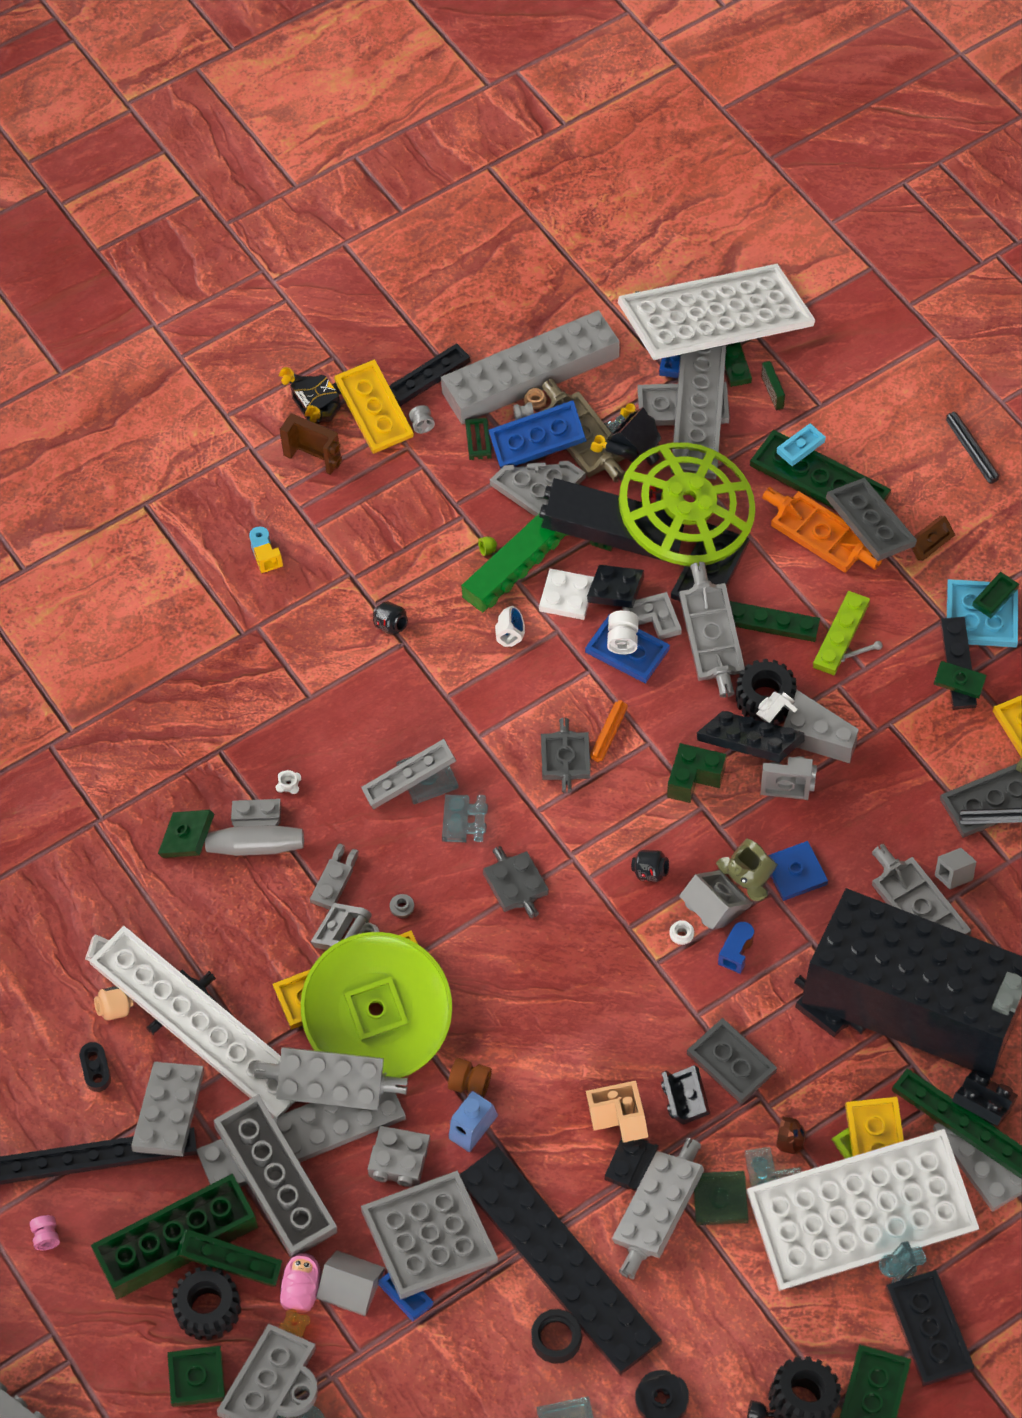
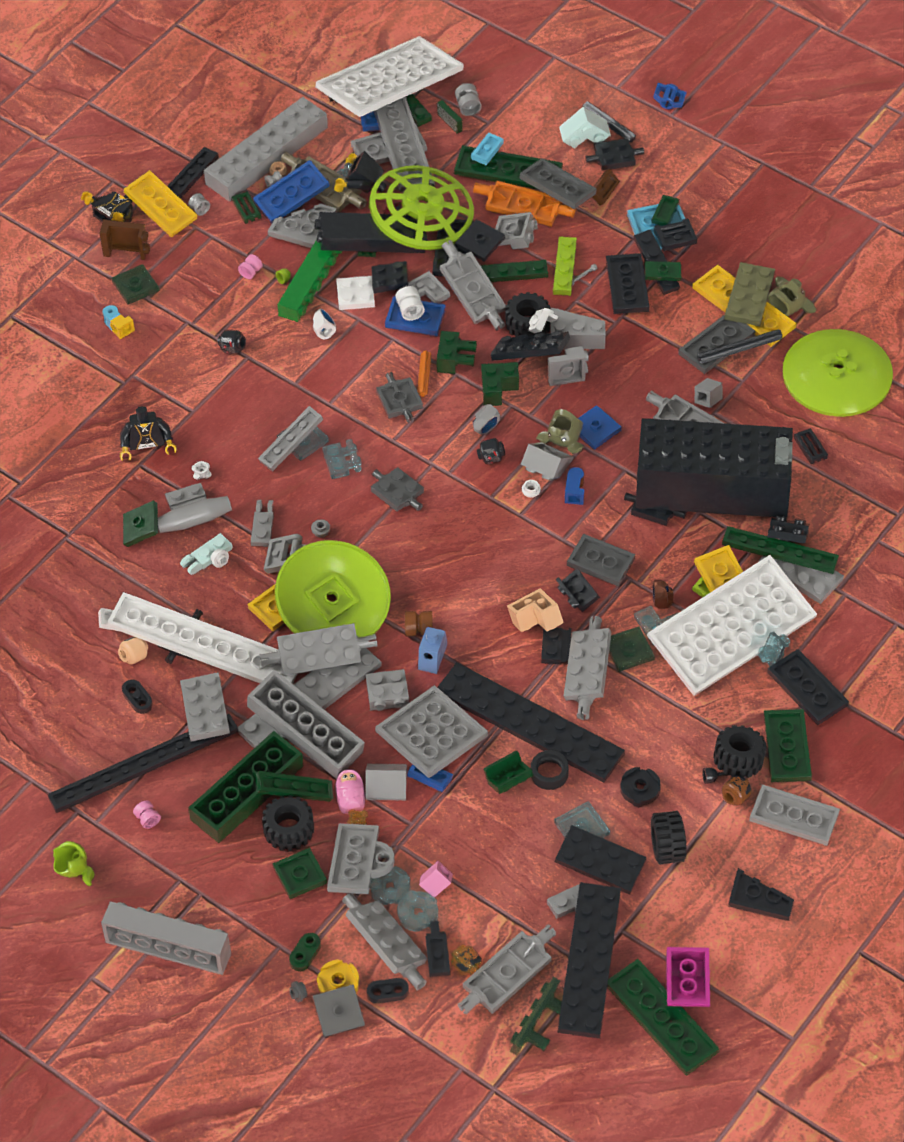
camera: 20 degrees left, 5 degrees down
none -> clear green plate [111,264,160,305]
none -> torso [119,406,177,461]
none -> light aqua hinge [180,533,233,575]
none -> white plate [211,549,229,568]
none -> bright pink wheel [238,254,263,279]
none -> dark green brick [437,331,477,374]
none -> light grey wheel [455,83,482,116]
none -> black plate [456,219,505,262]
none -> light grey rock [472,404,500,435]
none -> dark green bracket [484,751,533,794]
none -> light grey plate [495,212,538,249]
none -> light aqua brick [559,107,611,148]
none -> black plate [585,138,644,171]
none -> black plate [606,253,649,314]
none -> black plate [653,218,697,251]

